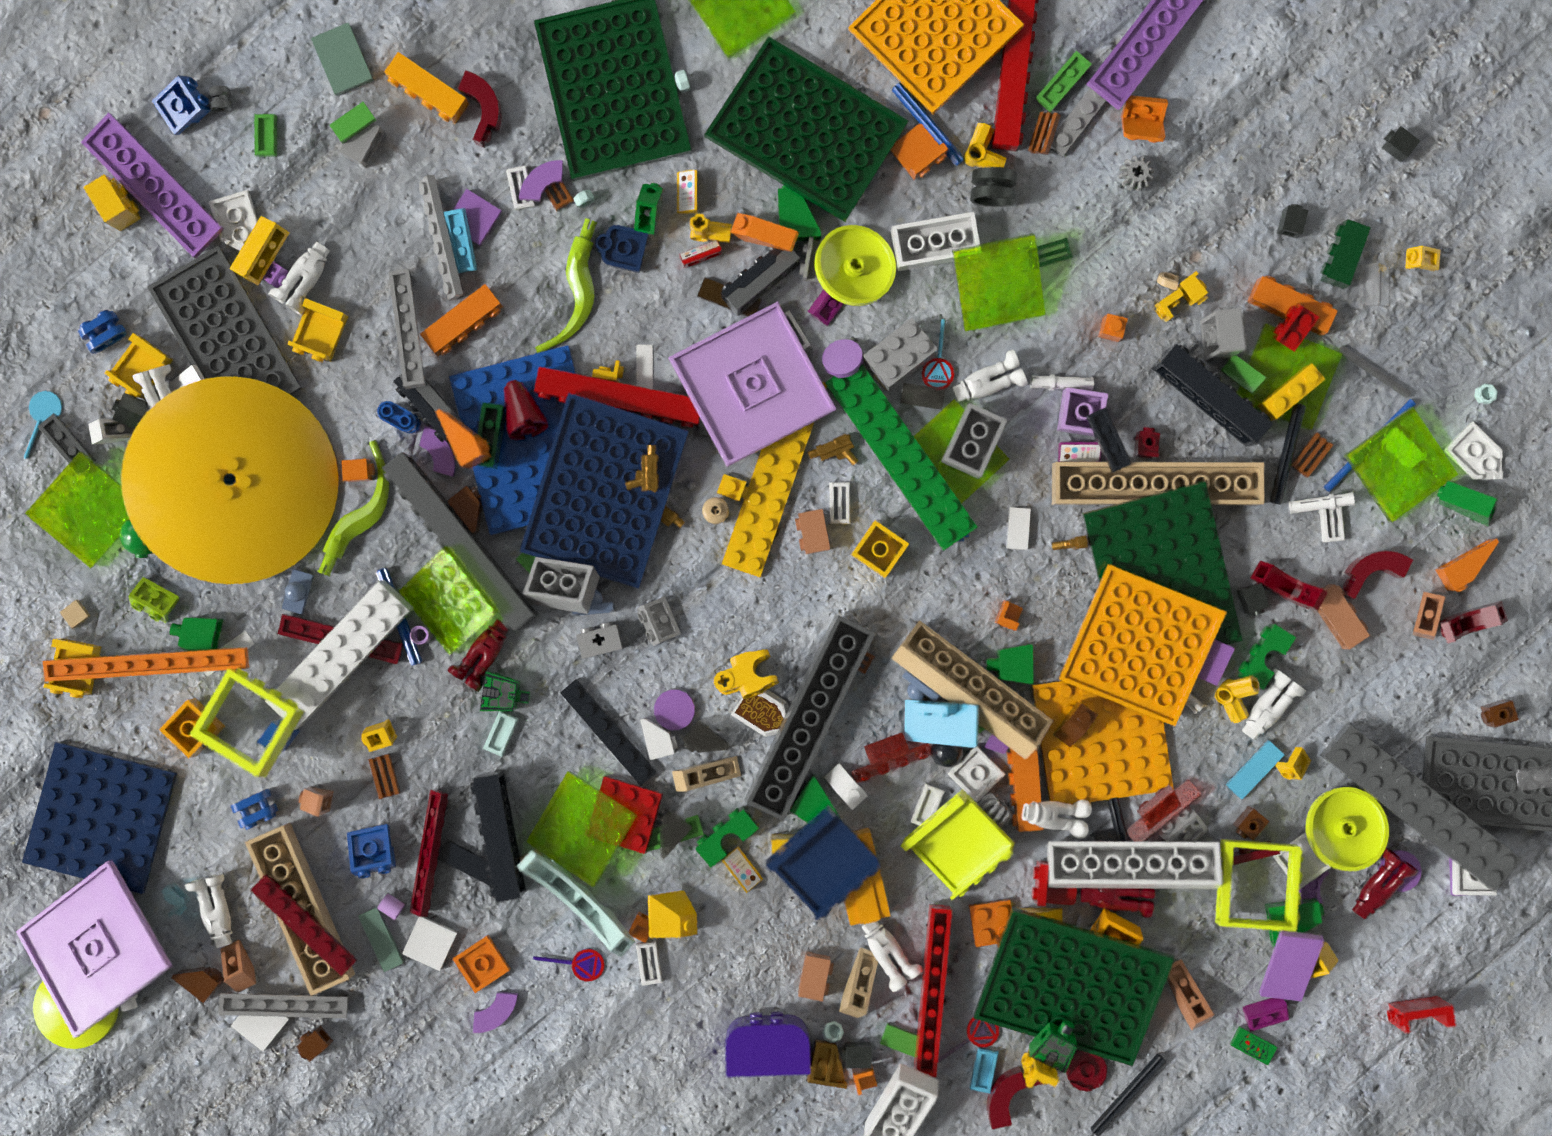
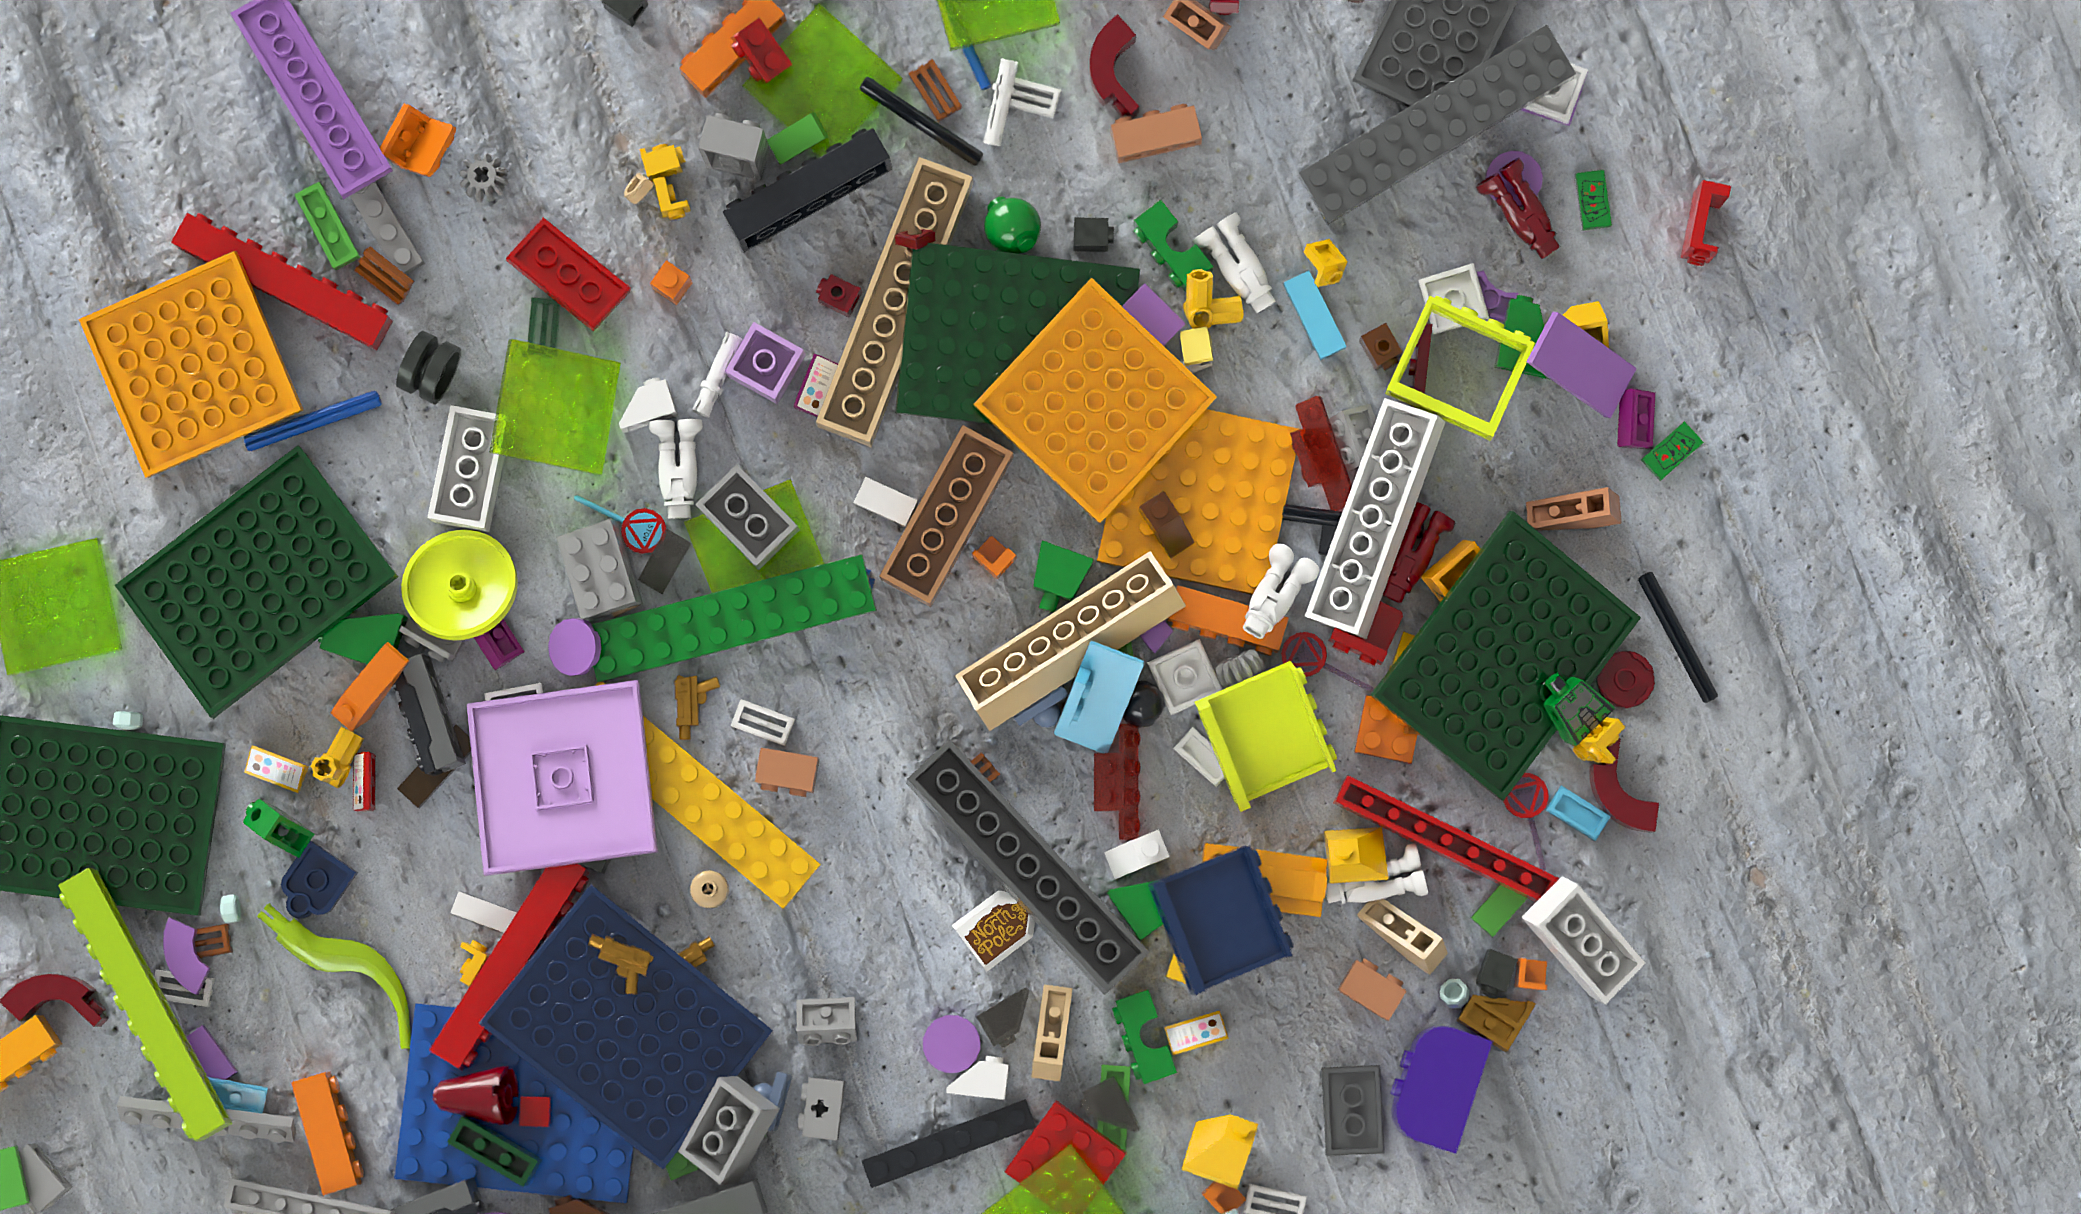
camera: 70 degrees left, 5 degrees down
orange slope [436,409,491,469] -> none
yellow piece [714,649,779,699] -> none
yellow bracket [717,474,749,502] -> none
yellow brick [851,520,909,578] -> none
orange bracket [891,124,948,180] -> none
yellow piece [964,123,1007,168] -> none
pearl gold piece [1052,535,1088,550] -> none
black tile [1085,407,1132,473] -> none
dark red arch [1250,561,1328,611] -> none
yellow brick [1257,363,1325,421] -> none
neon yellow dish [1305,787,1389,871] -> none
none -> lime brick [58,868,233,1141]
none -> red tile [506,217,631,332]
none -> red tile [519,1096,551,1127]
none -> white slope [619,377,678,433]
none -> medium nougat brick [879,425,1014,607]
none -> dark red tile [895,229,936,250]
none -> green brick [984,196,1041,254]
none -> light yellow slope [1180,327,1213,366]
none -> piece [1281,632,1374,692]
none -> dark grey tile [1321,1065,1385,1156]
none -> yellow slope [1324,827,1388,884]
none -> green tile [1574,170,1612,231]

